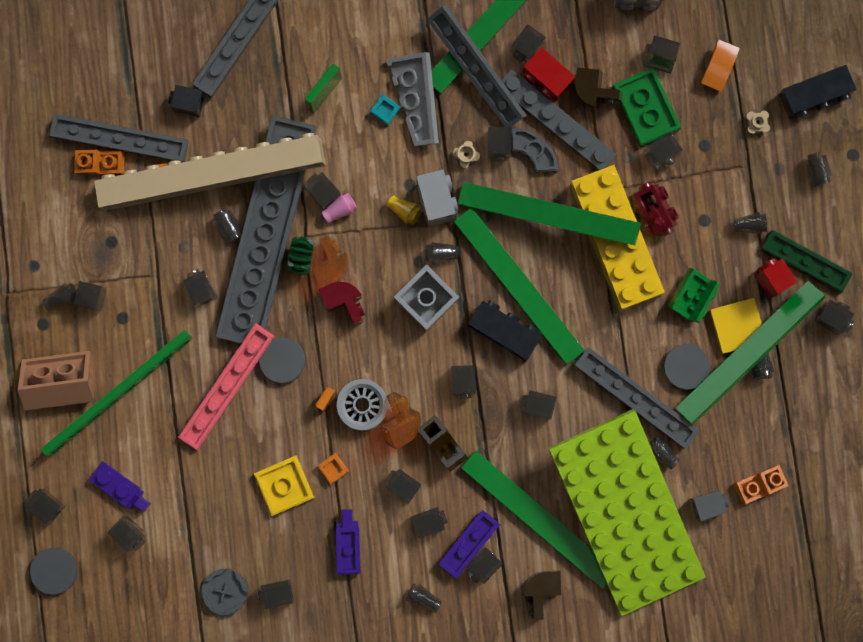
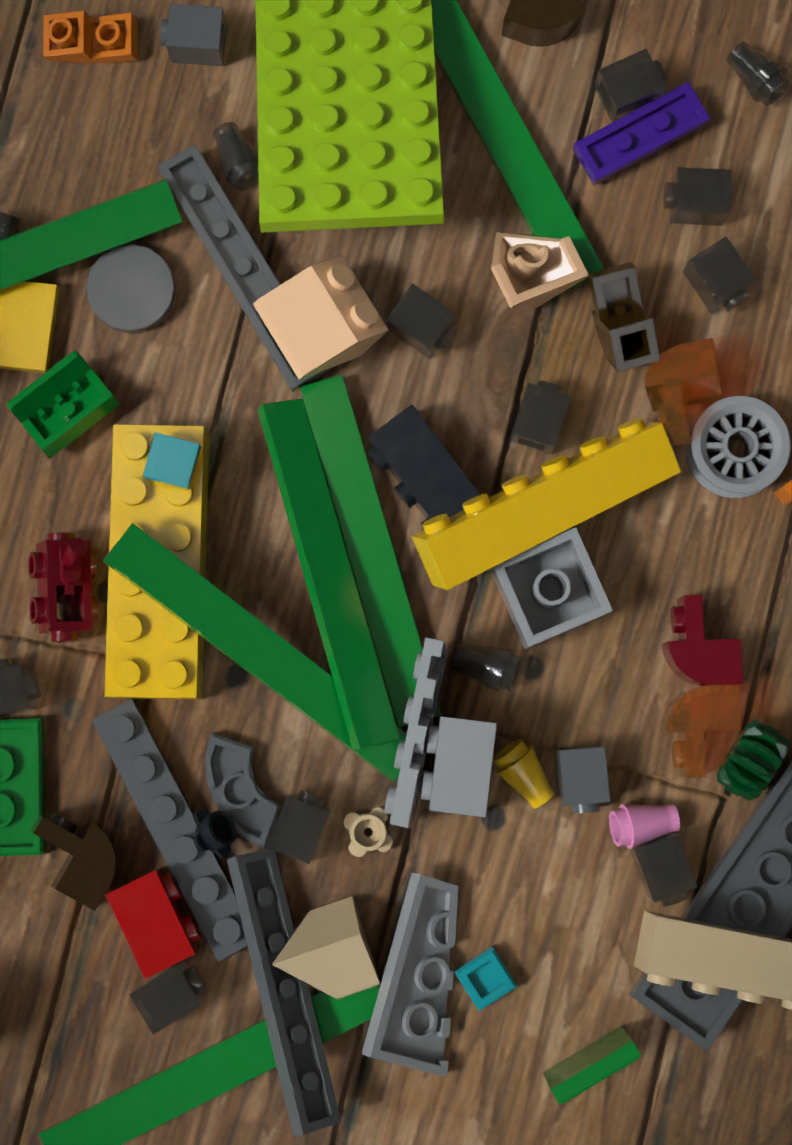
camera: 155 degrees left, 0 degrees up
none -> teal tile [143,432,201,490]
none -> black plate [193,809,237,858]
none -> light nougat slope [253,255,388,380]
none -> green tile [257,398,400,752]
none -> tan slope [272,896,381,1000]
none -> light grey wing [384,637,449,828]
none -> yellow brick [411,418,681,590]
none -> light nougat slope [491,232,588,309]
none -> dark grey brick [555,747,610,813]

